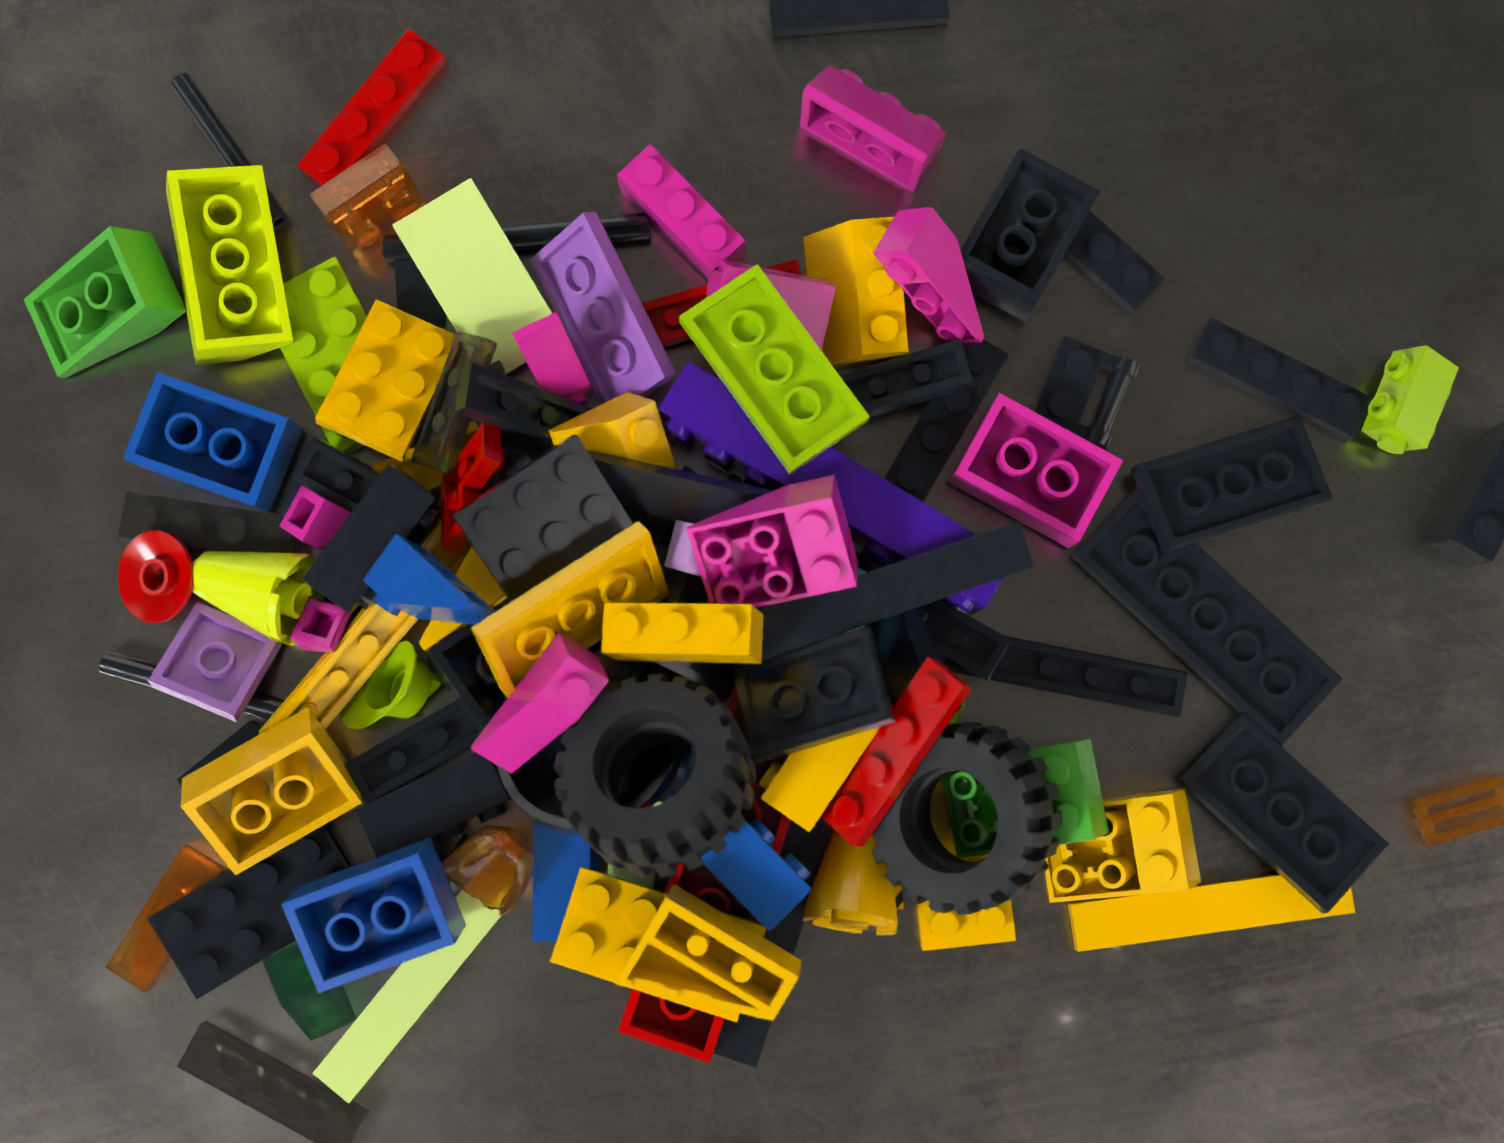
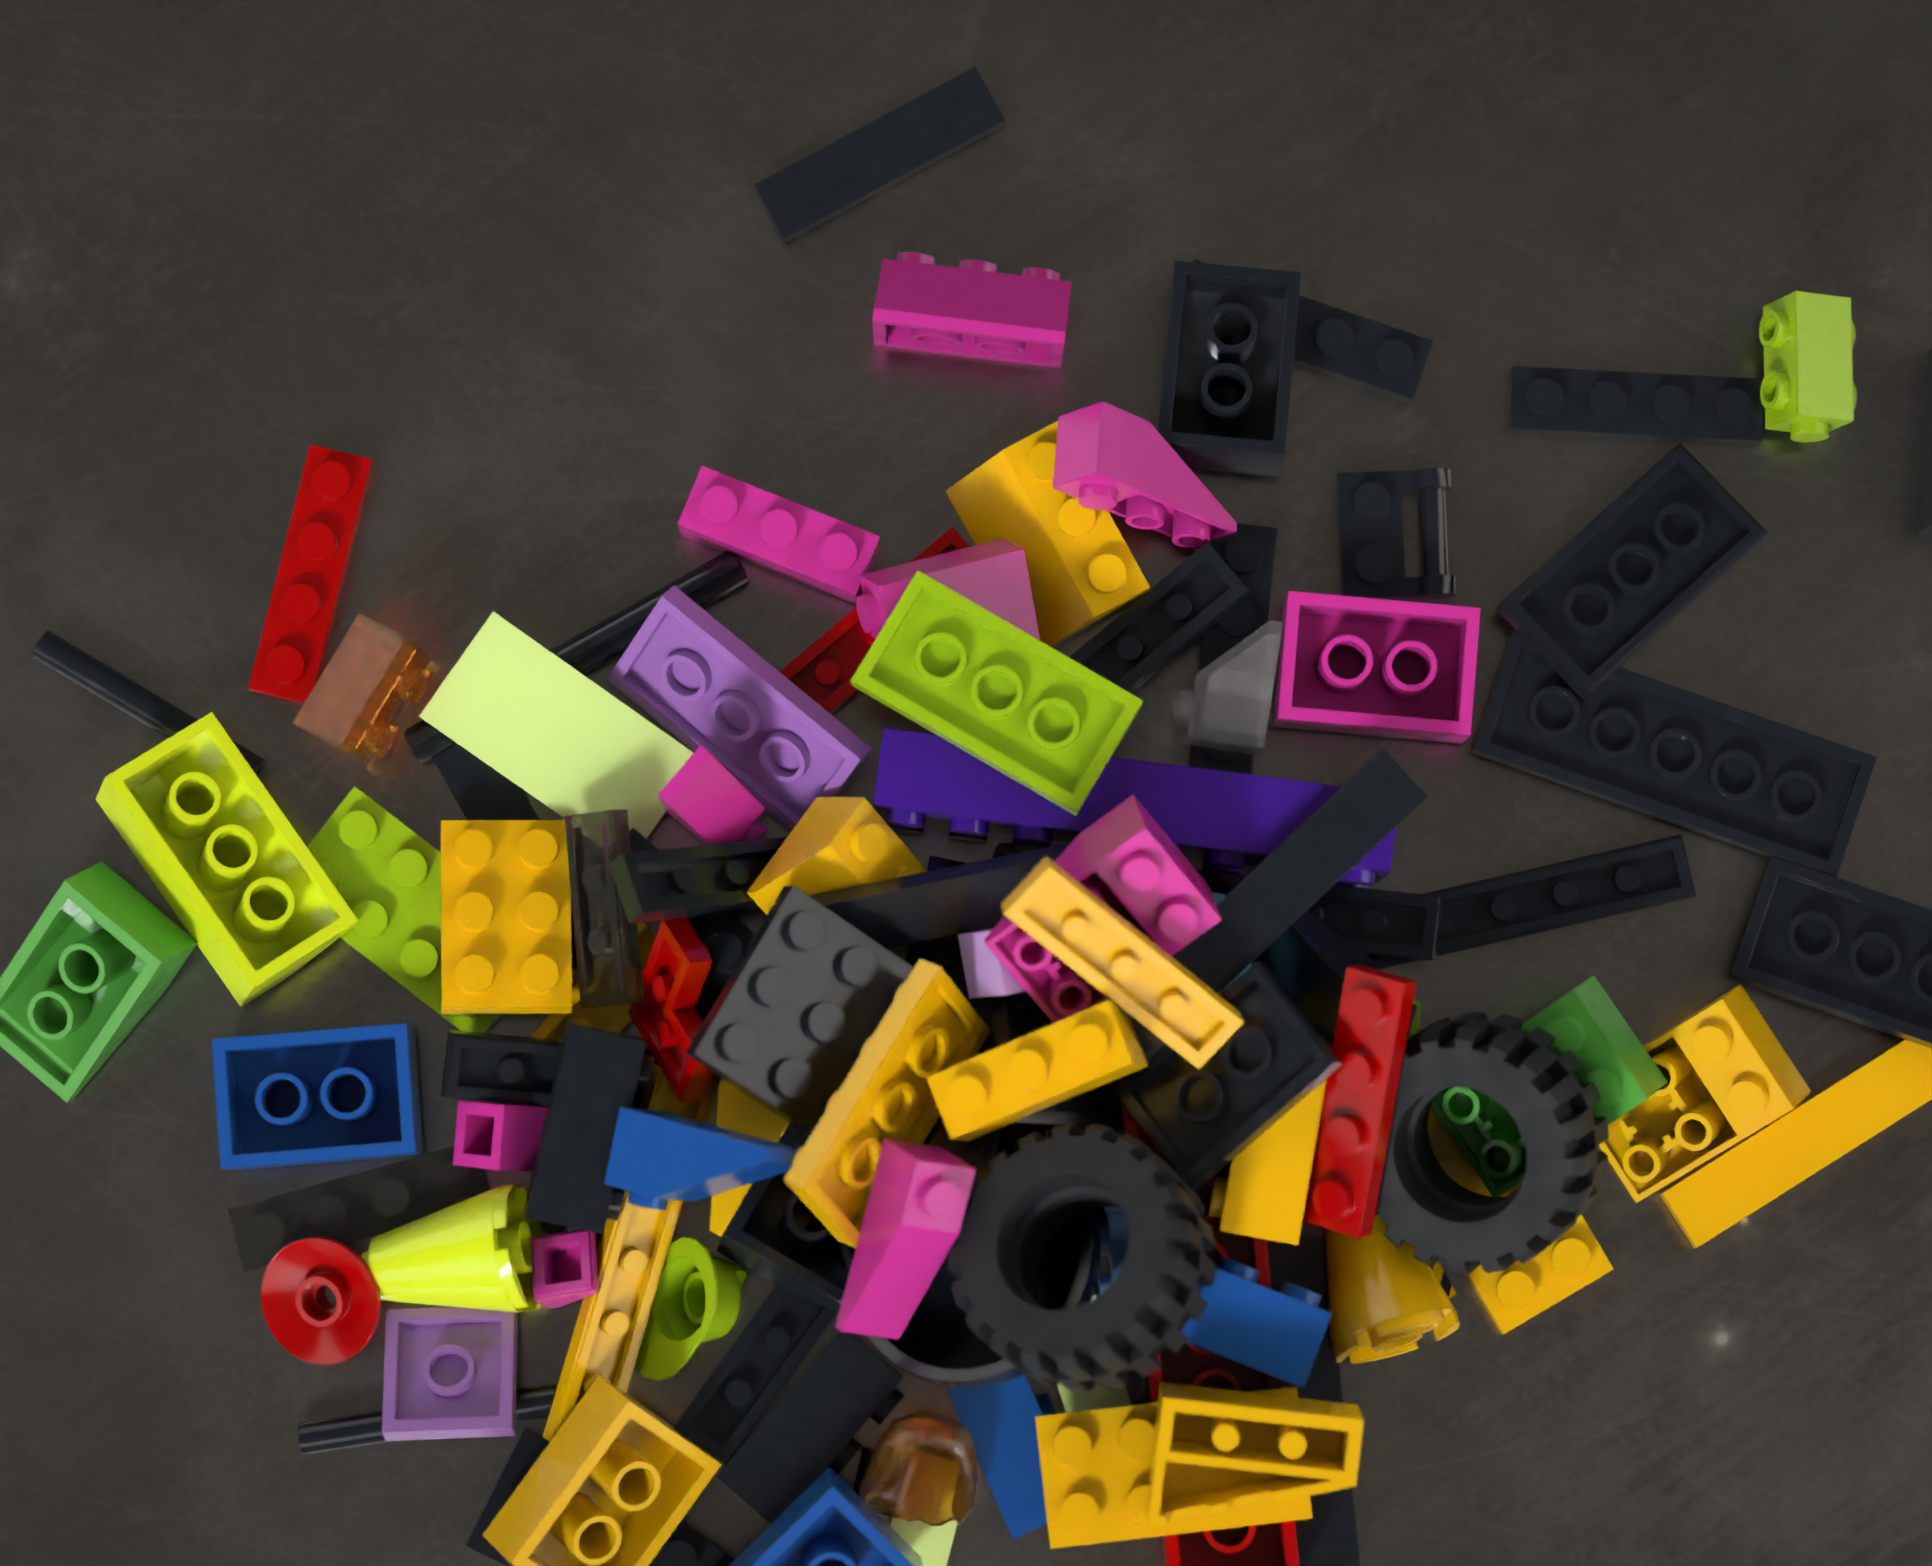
camera: 25 degrees left, 0 degrees up
none -> yellow plate [1001,856,1244,1069]
none -> clear slope [1174,620,1283,756]

